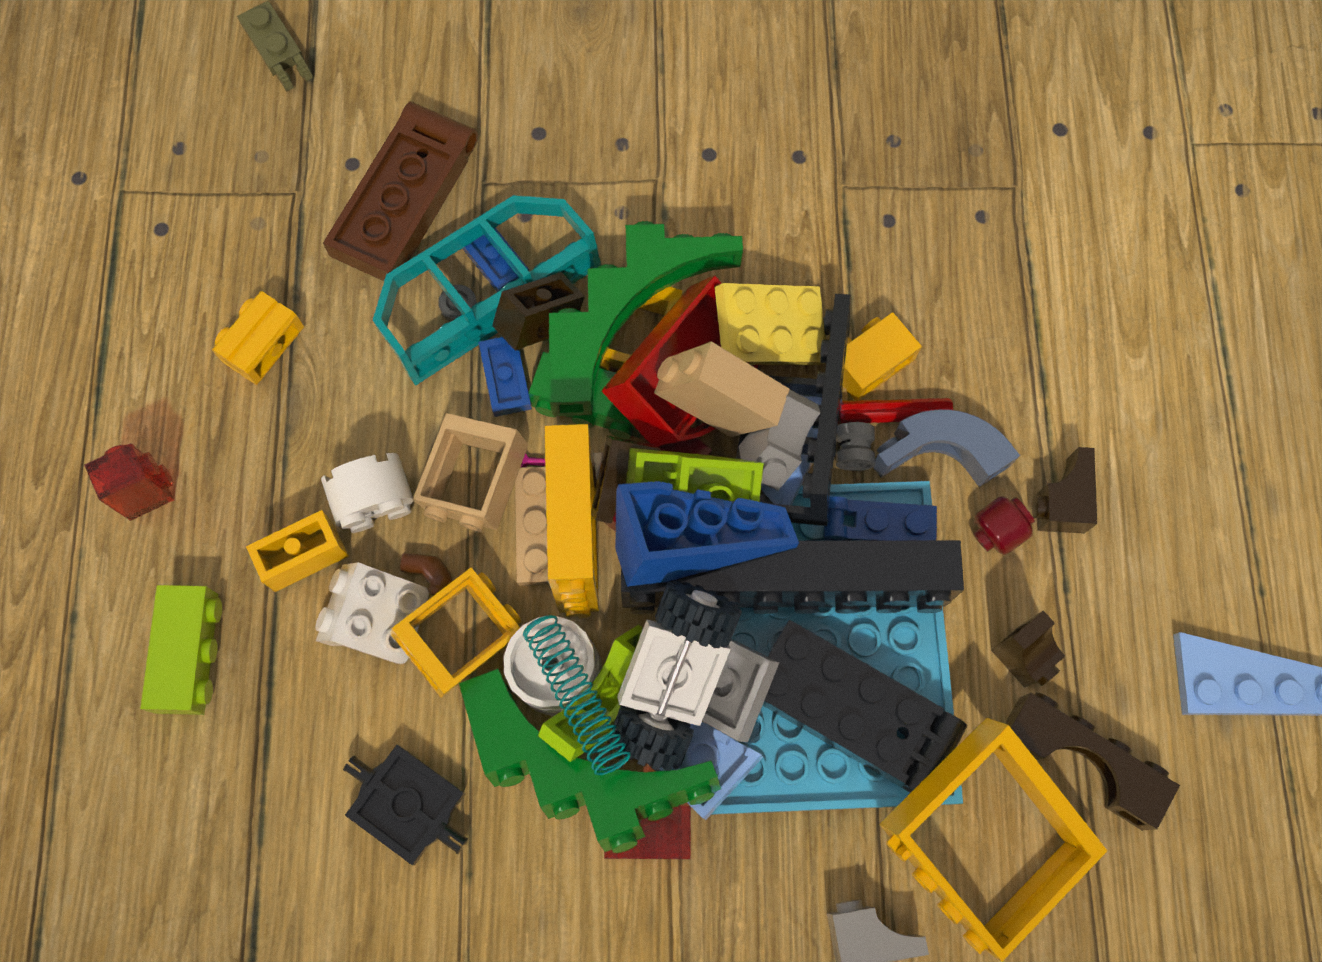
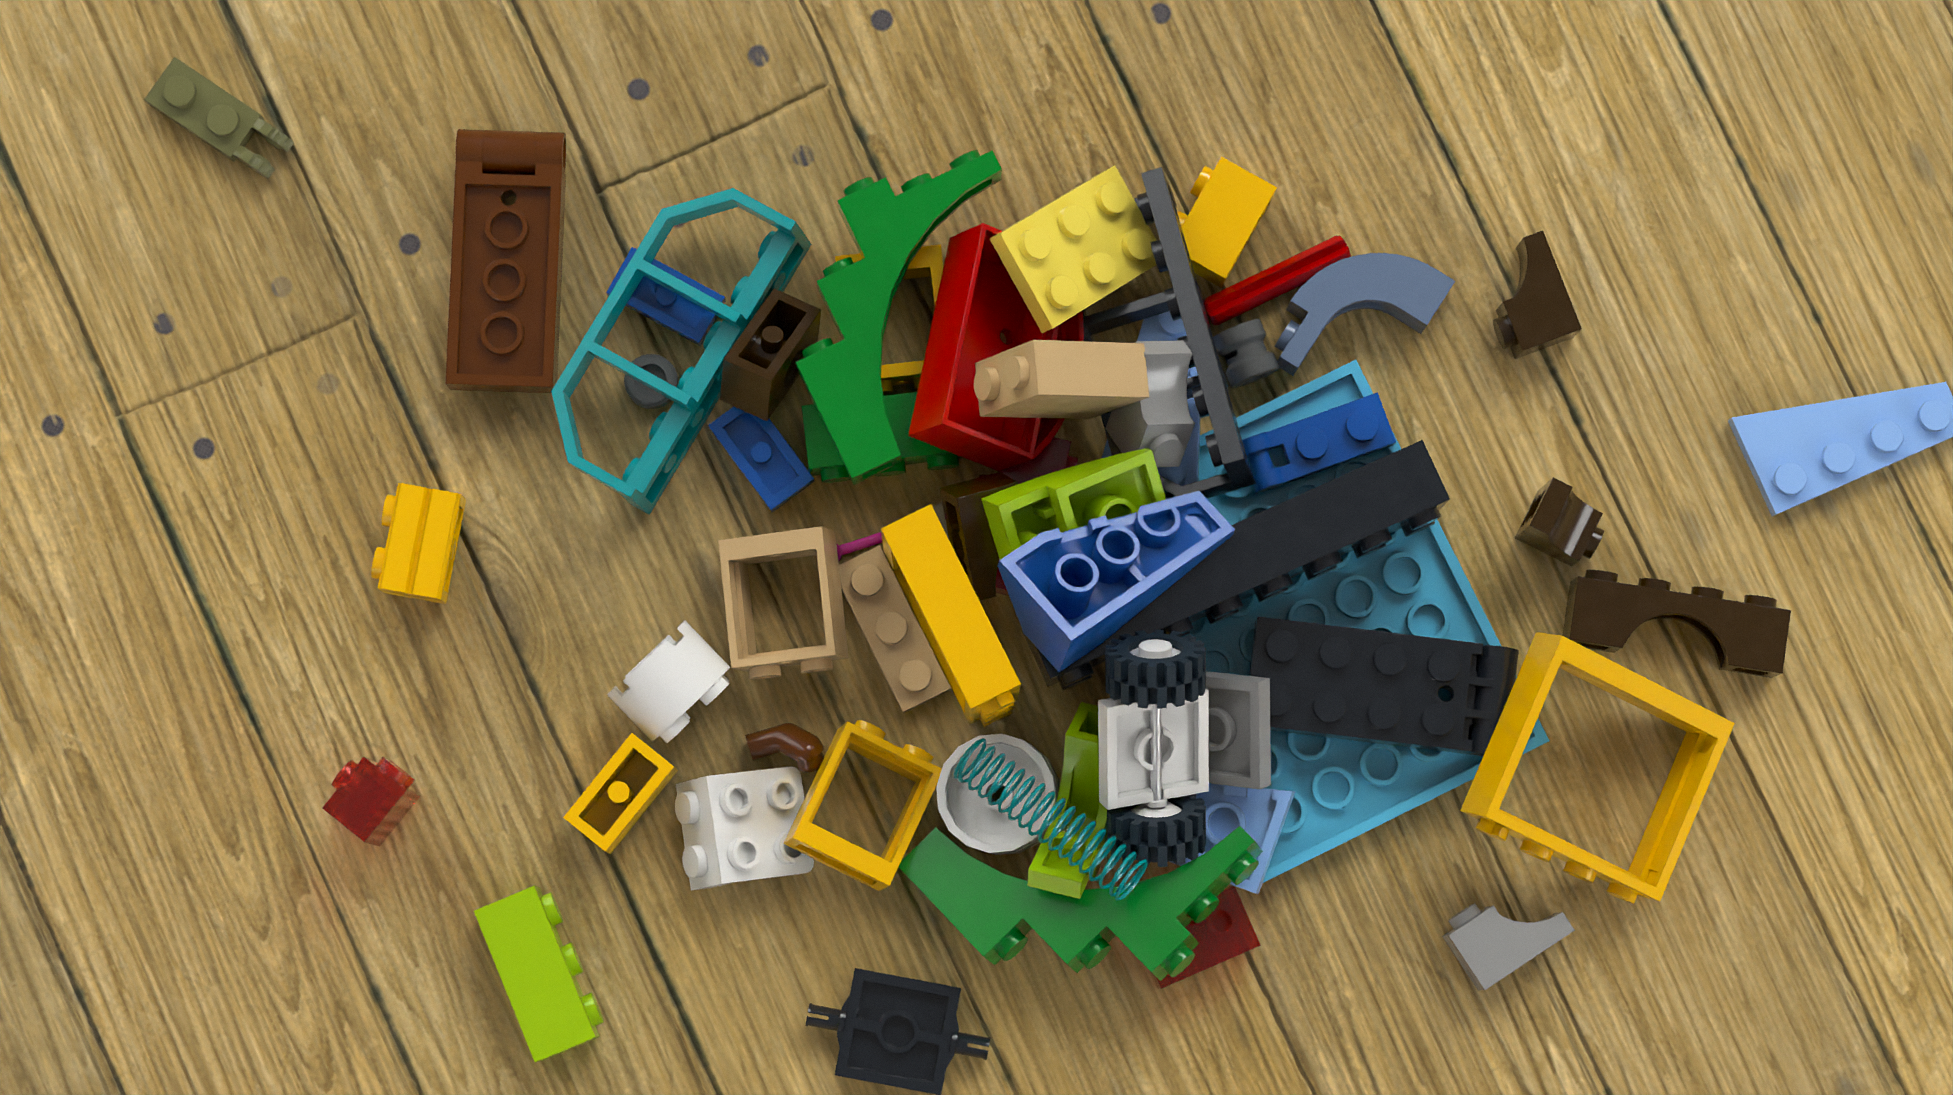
camera: 25 degrees left, 10 degrees up
dark red head [973,496,1035,555] -> none

